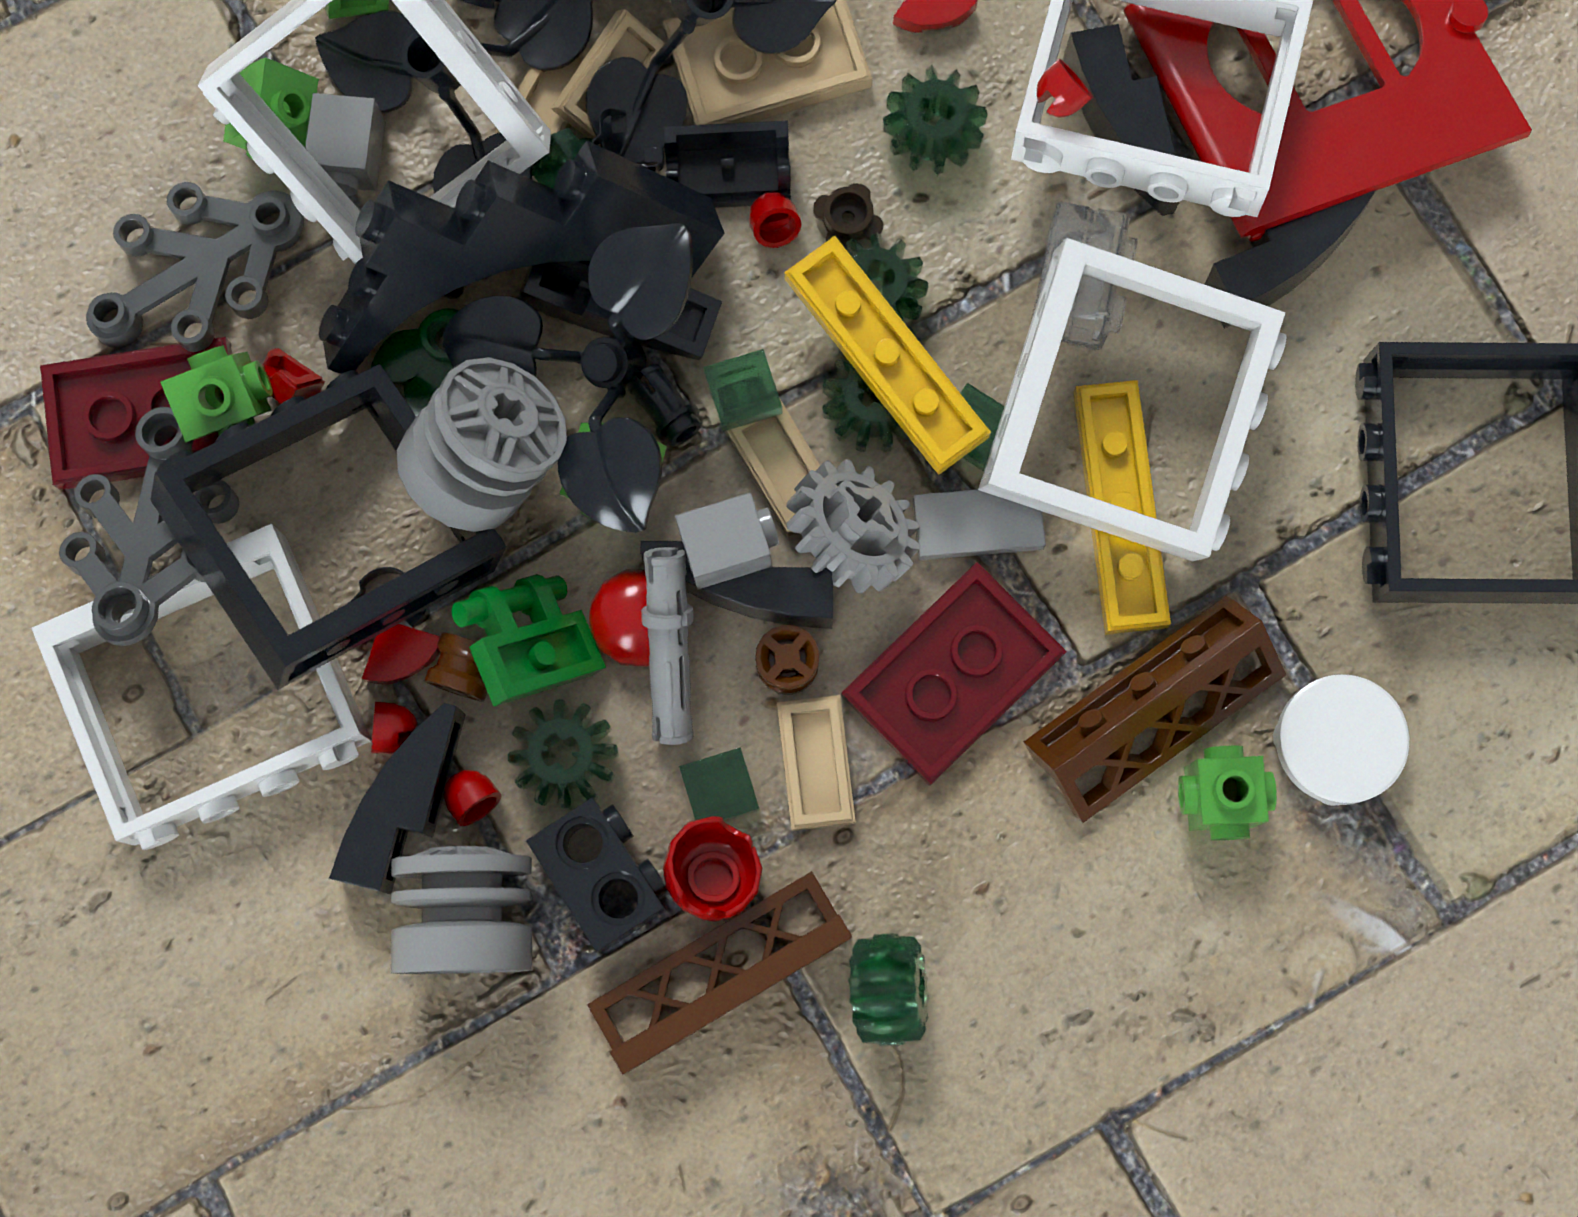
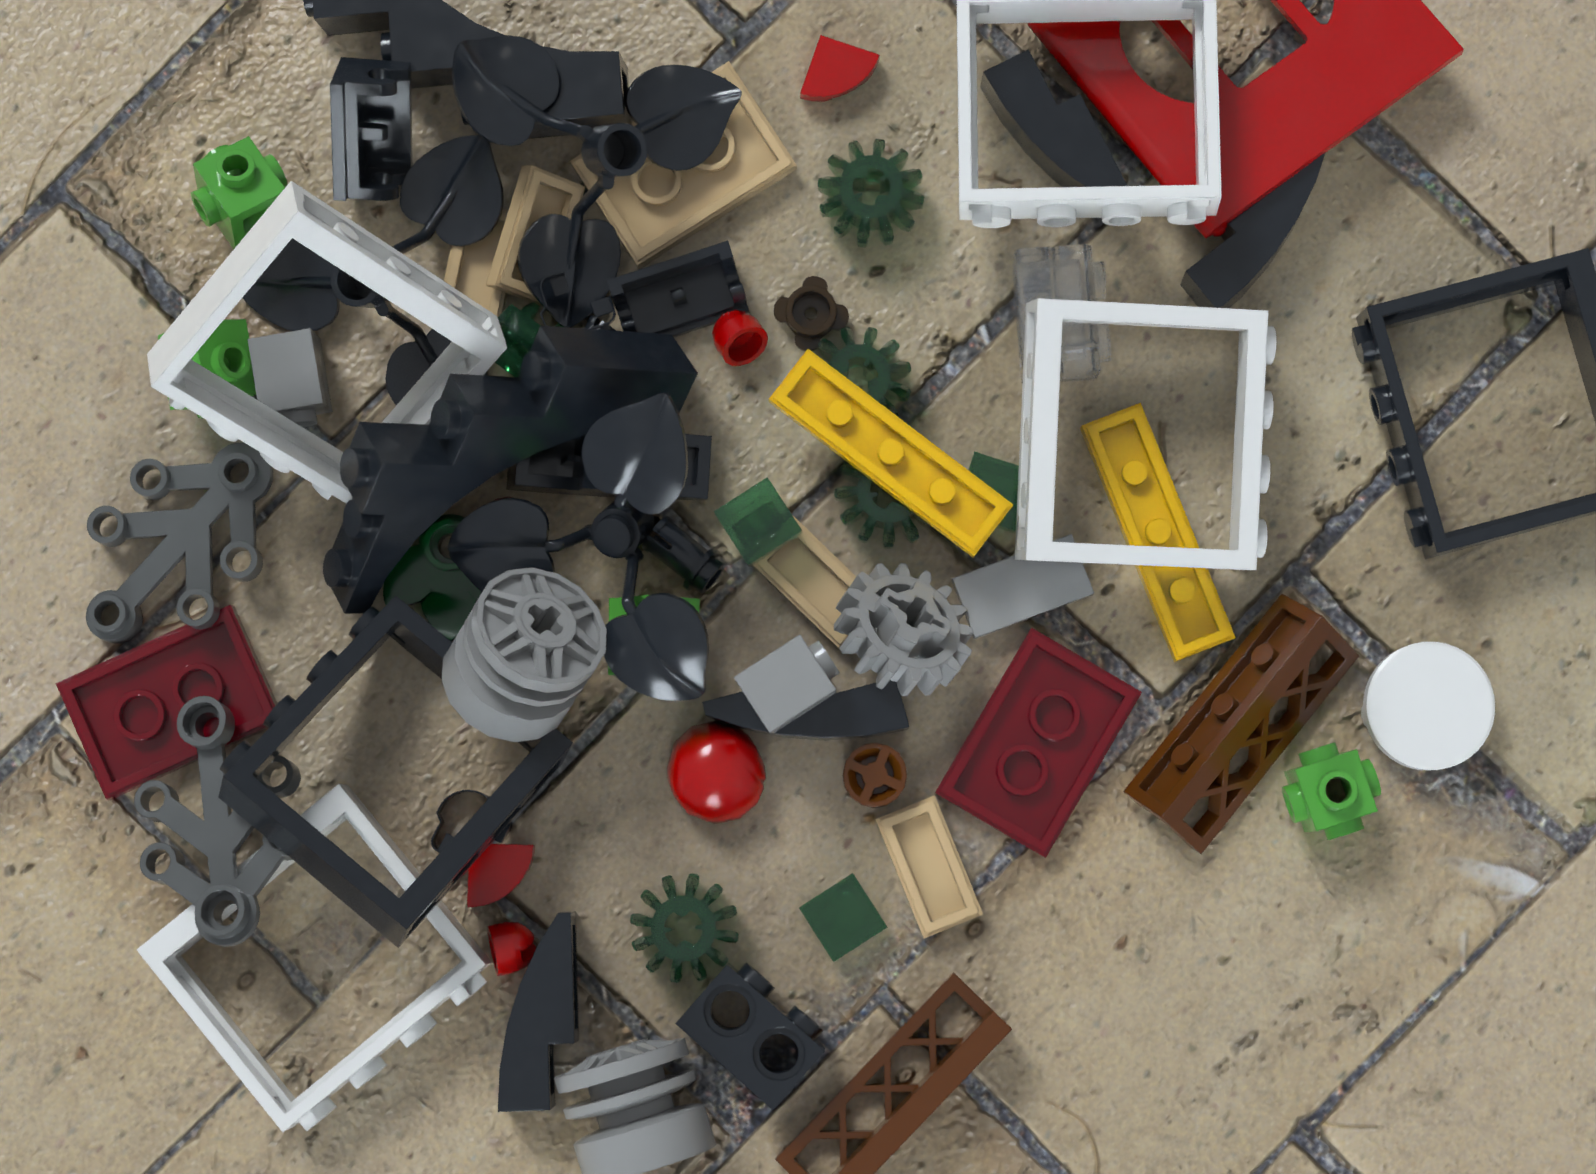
camera: 10 degrees left, 5 degrees up
bright green brick [160,345,273,442] -> none
red tile [262,348,325,404] -> none
reddish brown wheel [424,632,487,702] -> none
red hinge [444,770,502,827] -> none
green plate [452,574,606,707] -> none
light grey pin [641,547,694,745] -> none
red hair [662,816,763,922] -> none
clear green gear [848,933,929,1046] -> none
red hinge [1036,58,1093,118] -> none

